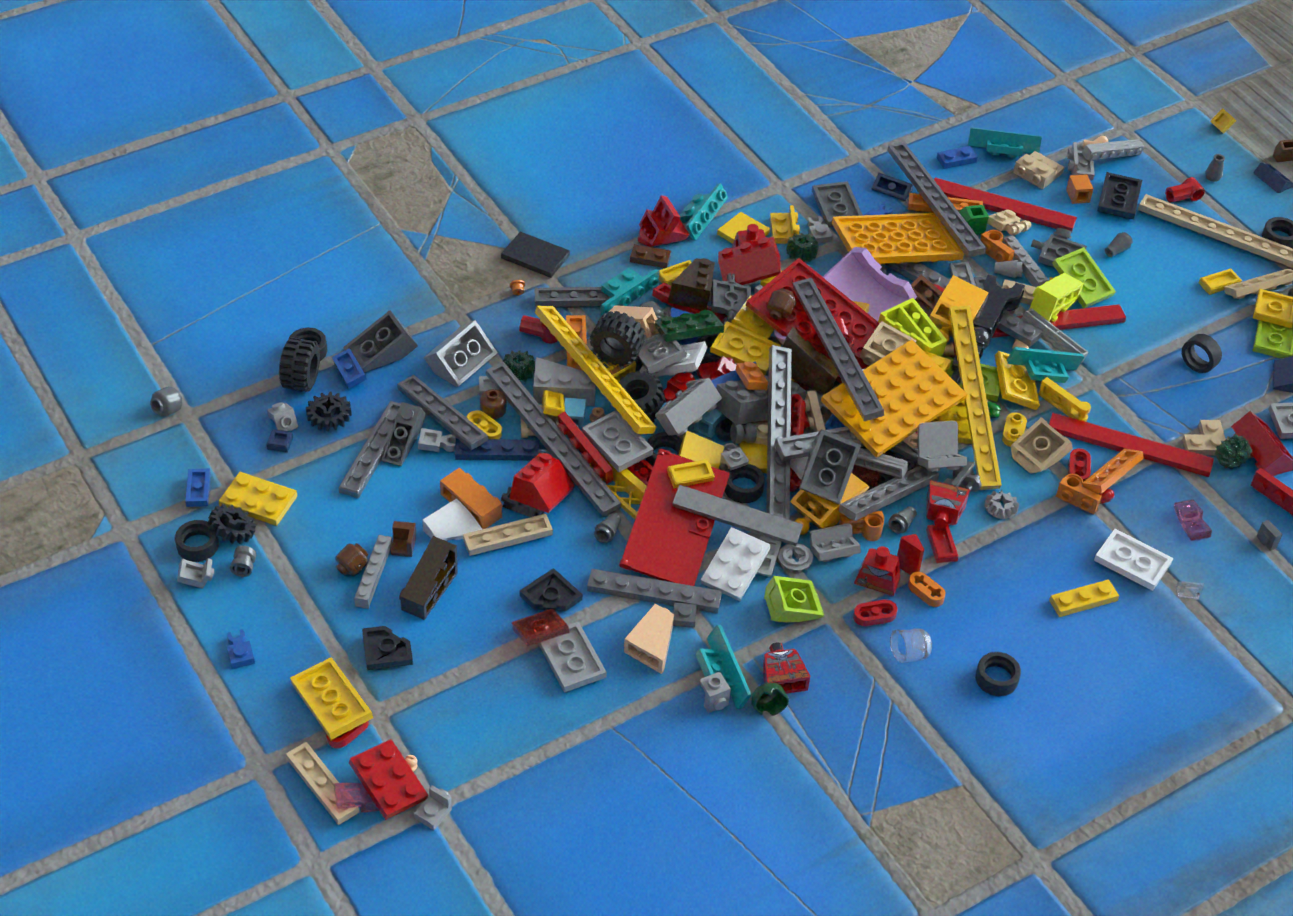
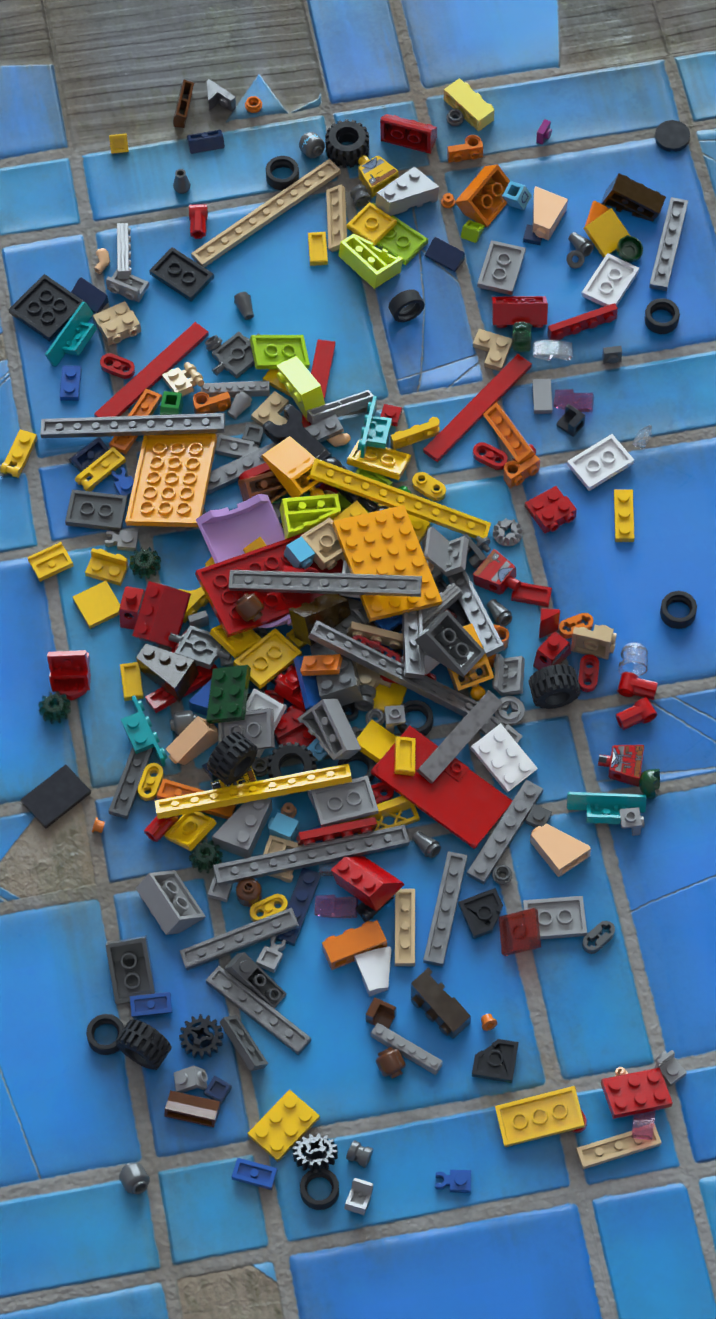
camera: 65 degrees left, 15 degrees up
yellow tile [542,390,565,417] -> none
reddish brown plate [630,244,671,268] -> none
teal bracket [680,183,728,240] -> none
lime slope [764,576,824,622] -> none
tan slope [1011,417,1073,474] -> none
orange brick [1066,174,1094,204] -> none
none -> yellow plate [0,429,37,478]
none -> black plate [9,274,84,341]
none -> yellow plate [27,542,74,582]
none -> gear [38,691,71,724]
none -> dark blue slope [71,277,109,313]
none -> yellow plate [75,447,126,492]
none -> red plate [100,353,135,379]
none -> yellow plate [138,763,164,801]
none -> yellow tile [164,812,217,851]
none -> reddish brown piece [164,1090,221,1128]
none -> dark grey plate [219,1015,268,1071]
none -> medium azure brick [284,536,315,569]
none -> slope [315,895,358,918]
none -> neon yellow wedge [338,234,403,289]
none -> red plate [380,404,402,426]
none -> flat silver plate [423,851,467,967]
none -> orange piece [481,1014,498,1031]
none -> dark grey plate [492,865,512,884]
none -> red plate [525,486,577,534]
none -> black tyre [528,664,581,709]
none -> light grey tile [532,379,552,414]
none -> clear slope [533,340,573,361]
none -> black panel [557,404,585,437]
none -> tan plate [571,625,617,660]
none -> dark grey beam [582,921,615,954]
none -> red piece [616,697,658,730]
none -> red piece [617,672,658,700]

